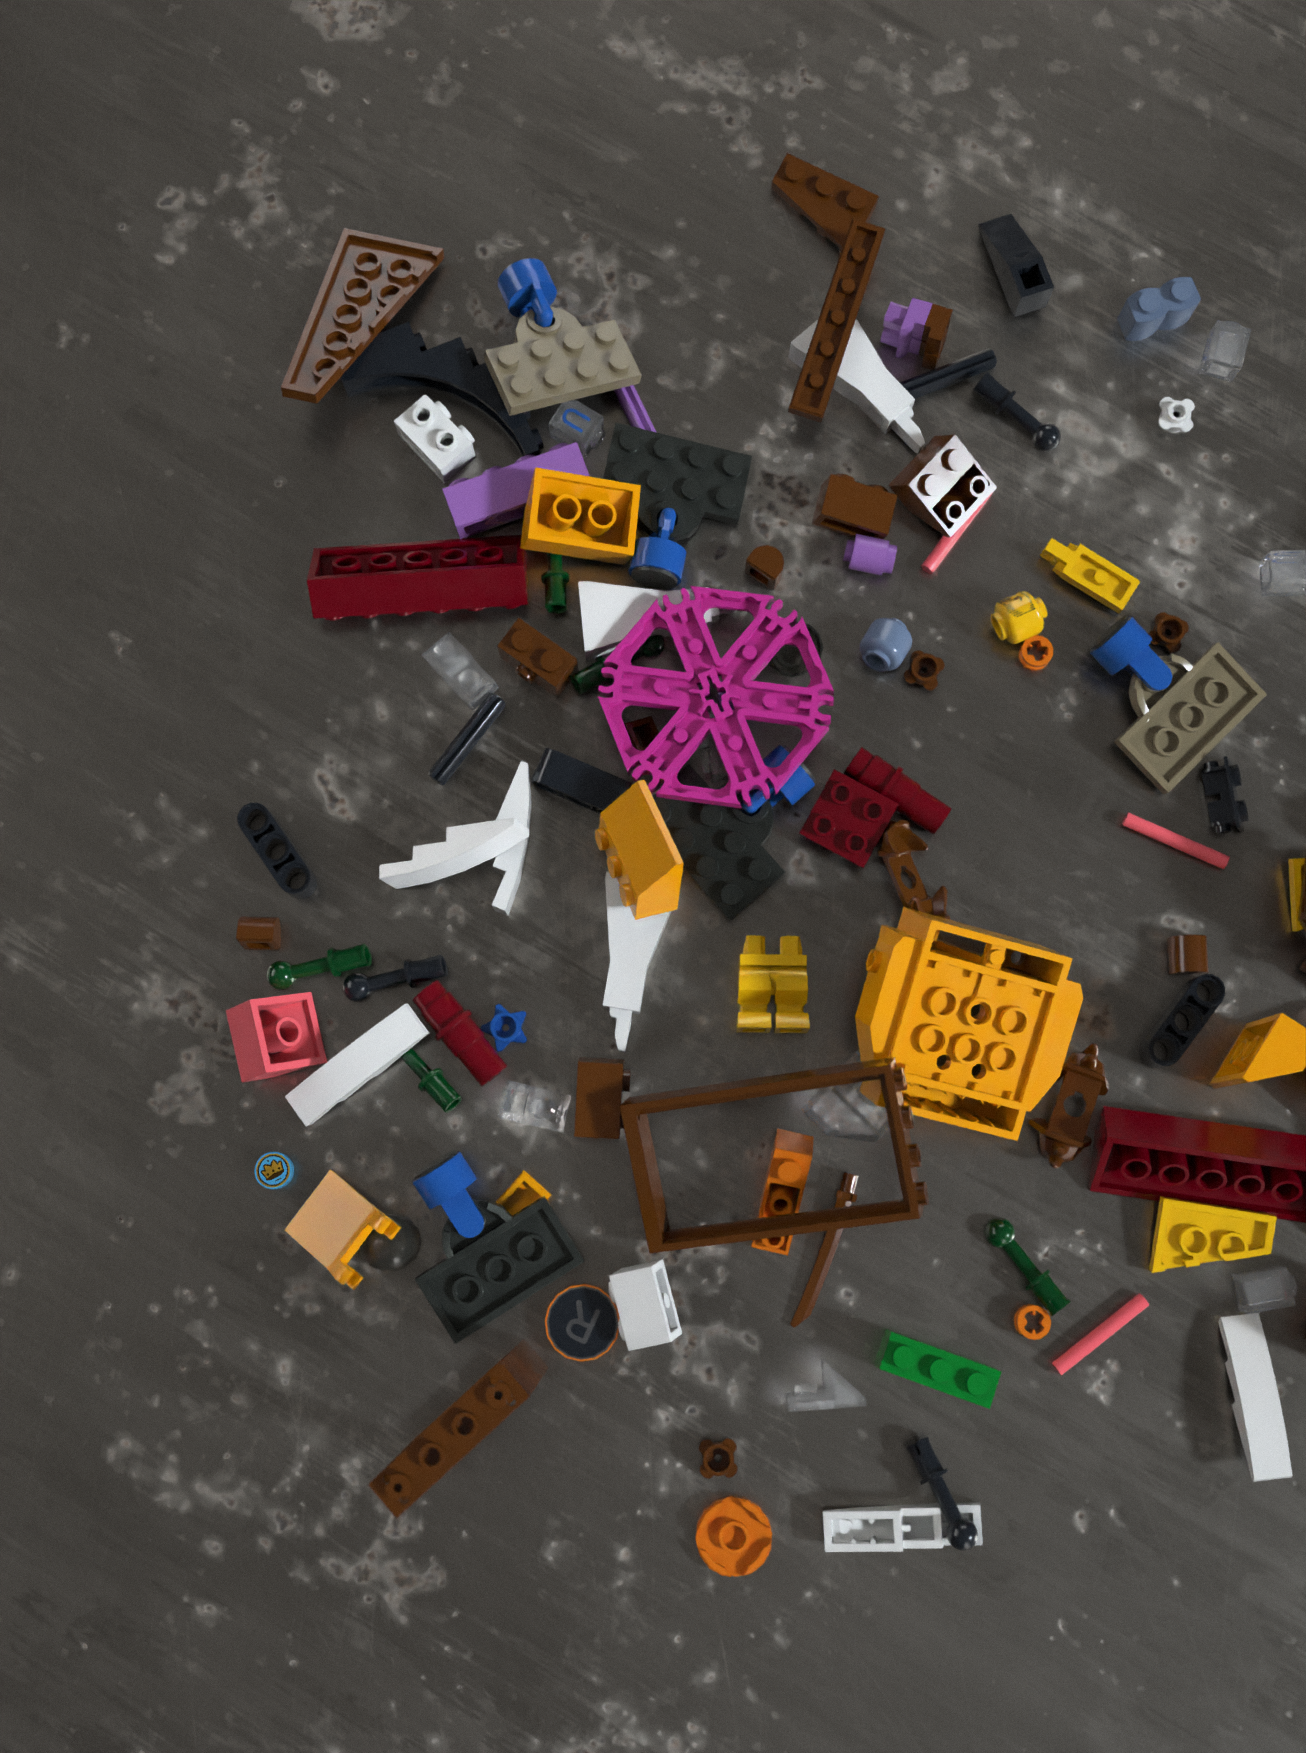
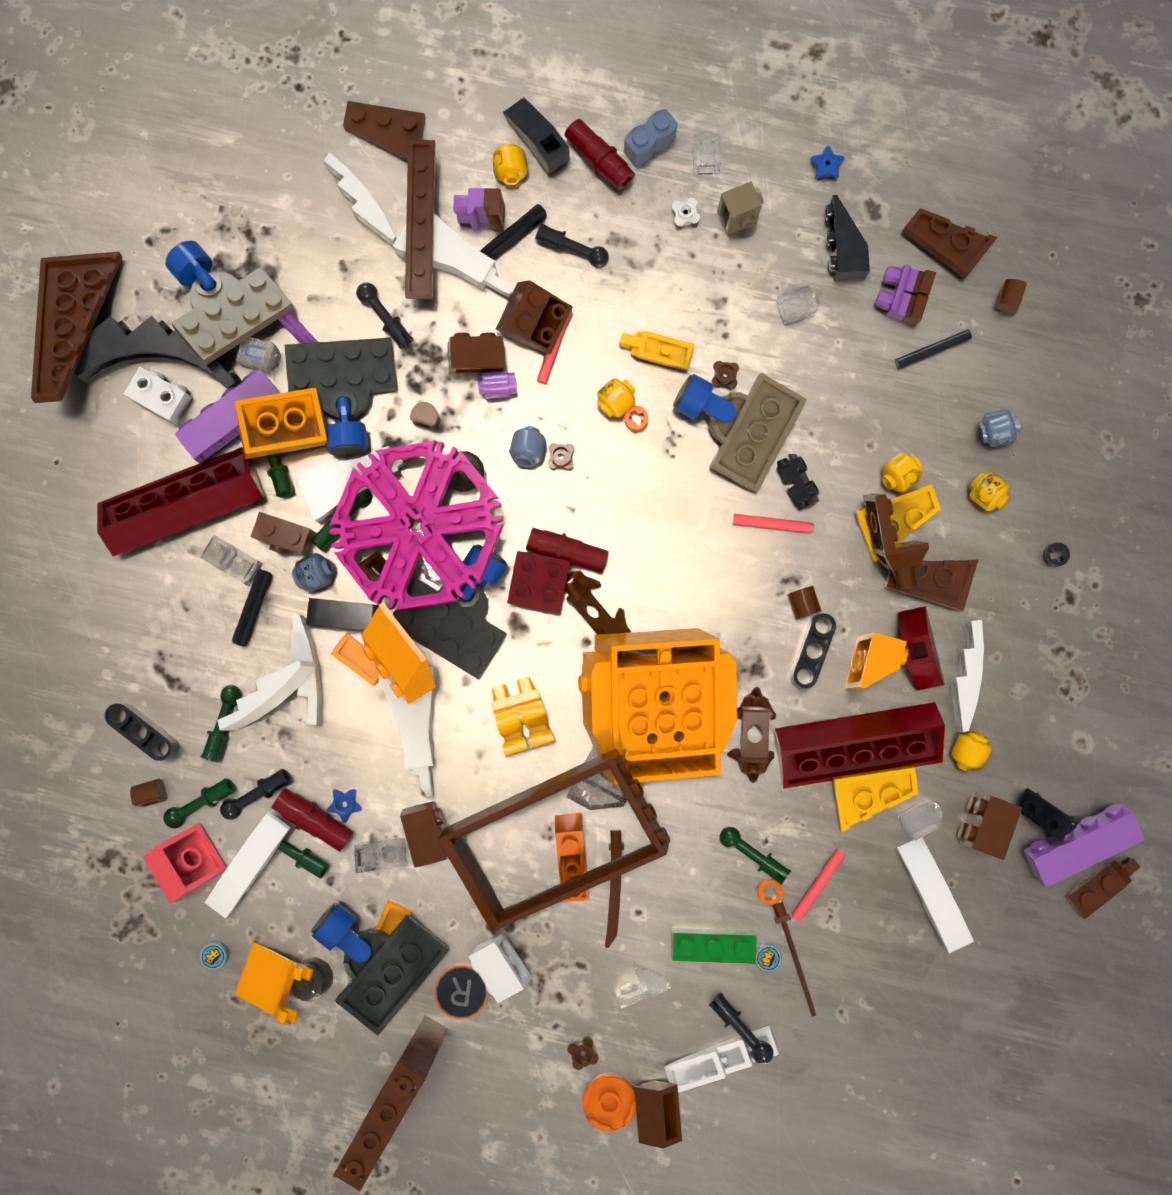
camera: 15 degrees left, 5 degrees up
none -> dark green pin [201,685,242,762]
none -> sand blue head [292,553,335,592]
none -> white slope [323,153,396,246]
none -> light orange tile [330,632,379,686]
none -> black pin [356,282,414,349]
none -> yellow head [492,143,528,185]
none -> dark red piece [564,119,635,191]
none -> reddish brown brick [634,1080,682,1149]
none -> dark tan brick [717,181,763,235]
none -> tile [756,943,782,973]
none -> reddish brown sword [773,901,816,1017]

